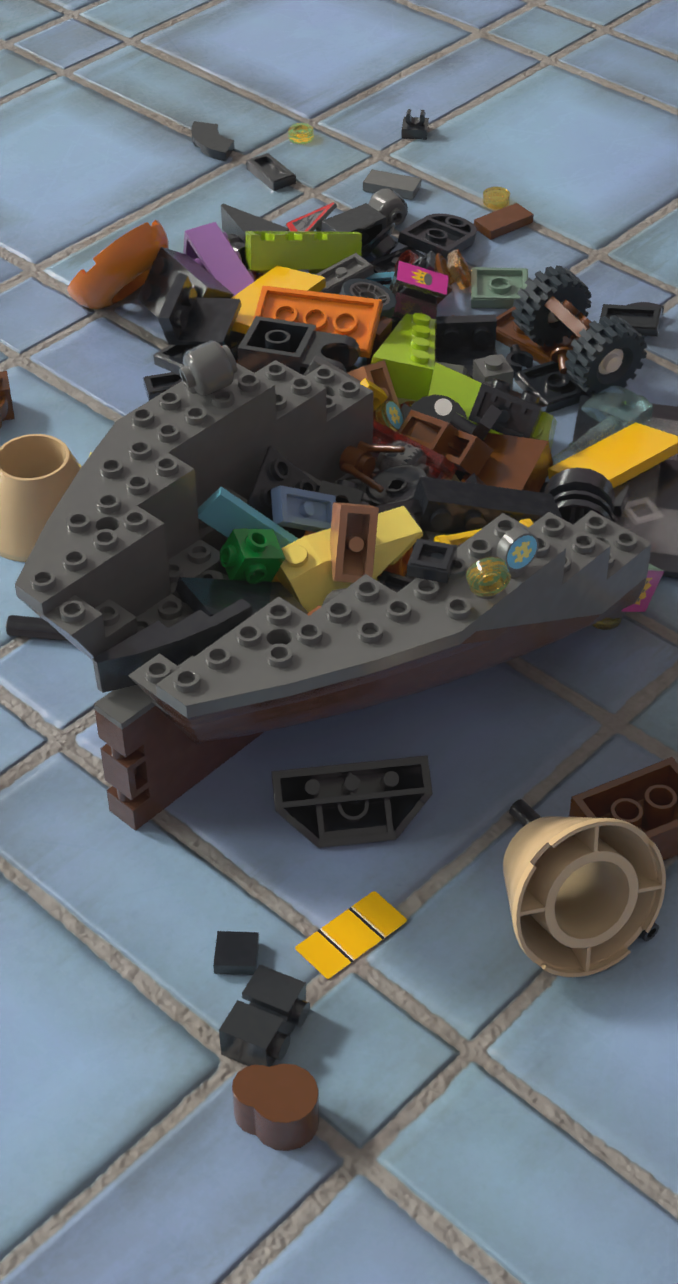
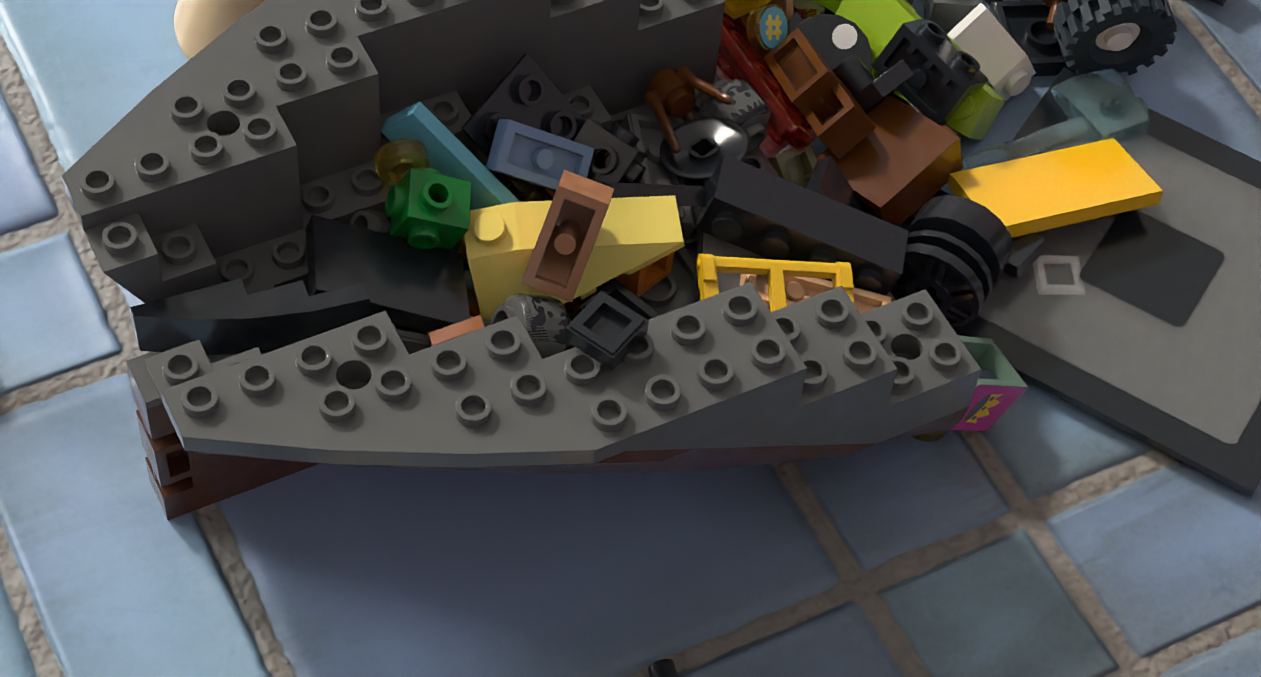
camera: 15 degrees right, 10 degrees up
black wedge [271,755,433,848] -> none
clear yellow tile [466,557,511,596] -> none
tile [497,527,539,571] -> none
none -> clear yellow tile [374,139,430,186]
none -> white slope [947,3,1036,101]

